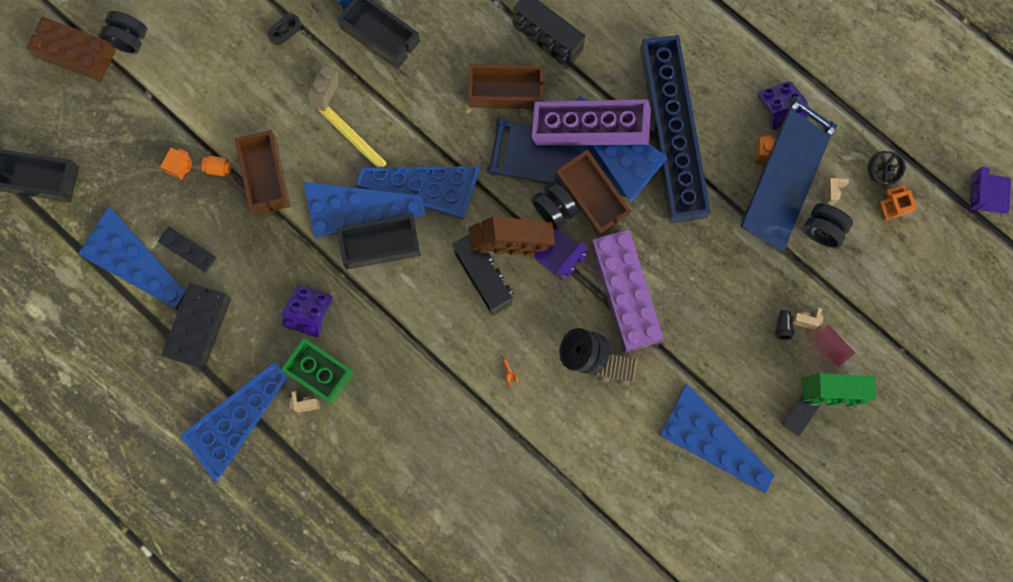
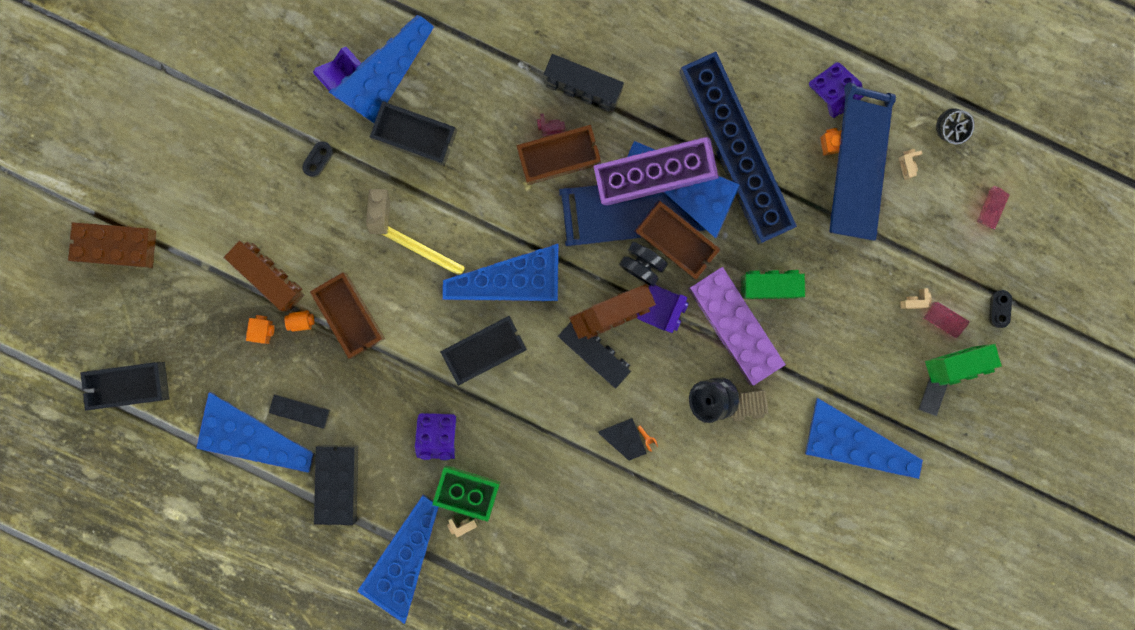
camera: 15 degrees left, 10 degrees up
black wheel [99,11,148,54] -> none
blue wing [304,182,426,238] -> none
black cone [775,310,795,340] -> none
black wheel [802,203,853,249] -> none
orange brick [879,185,917,221] -> none
dark purple bracket [970,167,1011,214] -> none
none -> reddish brown piece [223,240,304,312]
none -> clear pink bracket [537,113,565,136]
none -> black wing [598,418,647,461]
none -> green brick [741,270,805,299]
none -> clear pink slope [977,186,1010,230]
none -> black plate [989,290,1012,328]

